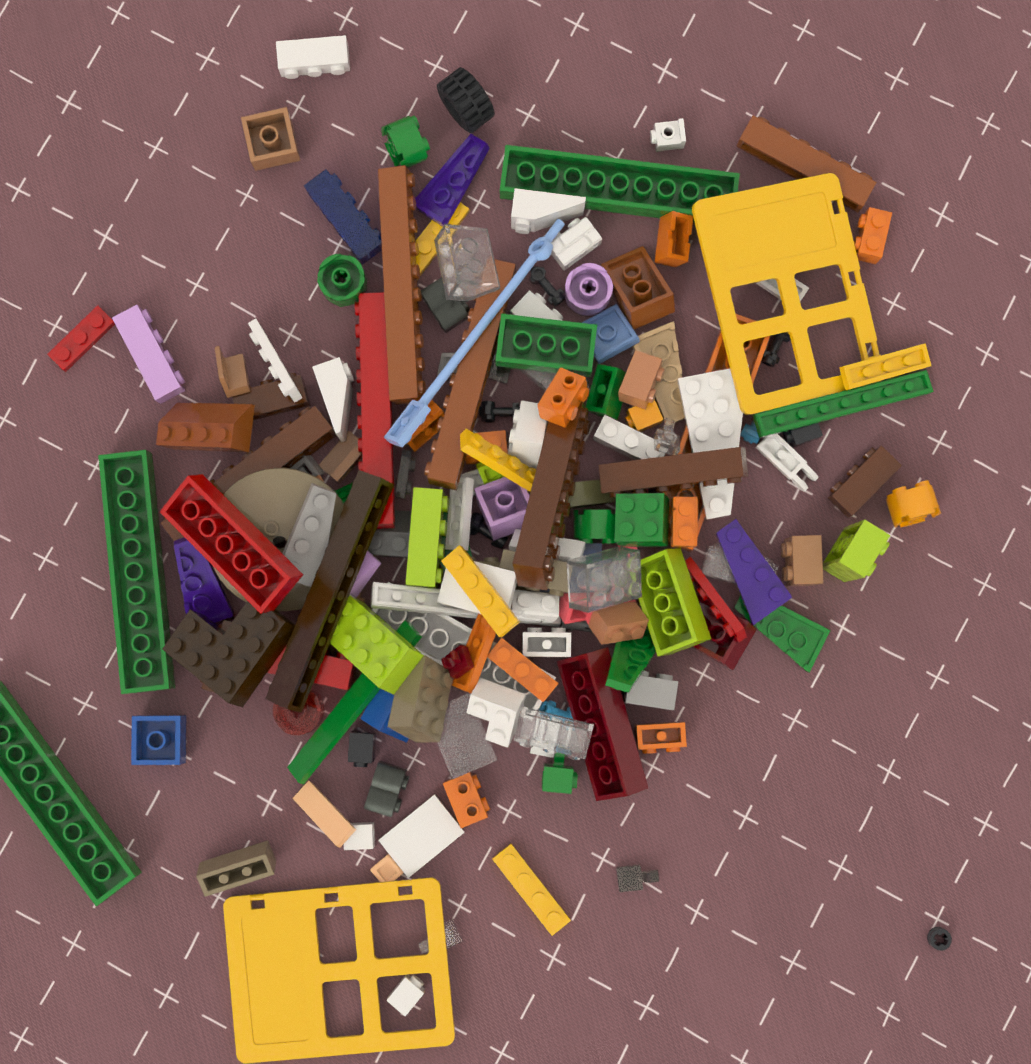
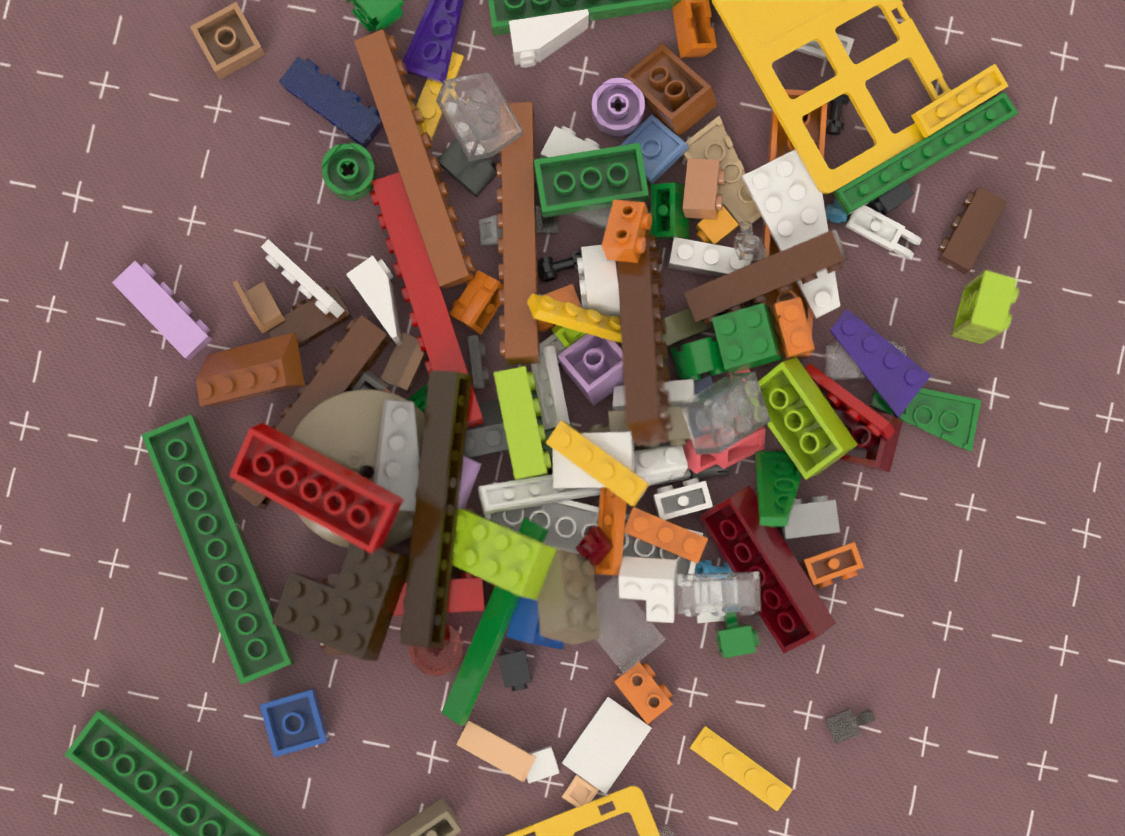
camera: 15 degrees left, 0 degrees up
red plate [47,305,115,372] -> none
dark purple wing [174,537,234,623] -> none
pearl dark grey brick [364,761,410,817] -> none
light blue bar [384,219,565,448] -> none
black bar [470,513,508,549] -> none
black bar [529,266,566,307] -> none
white brick [551,217,602,271] -> none
nougat brick [588,601,649,645] -> none
medium nougat brick [781,535,823,587] -> none
light orange brick [886,480,941,528] -> none

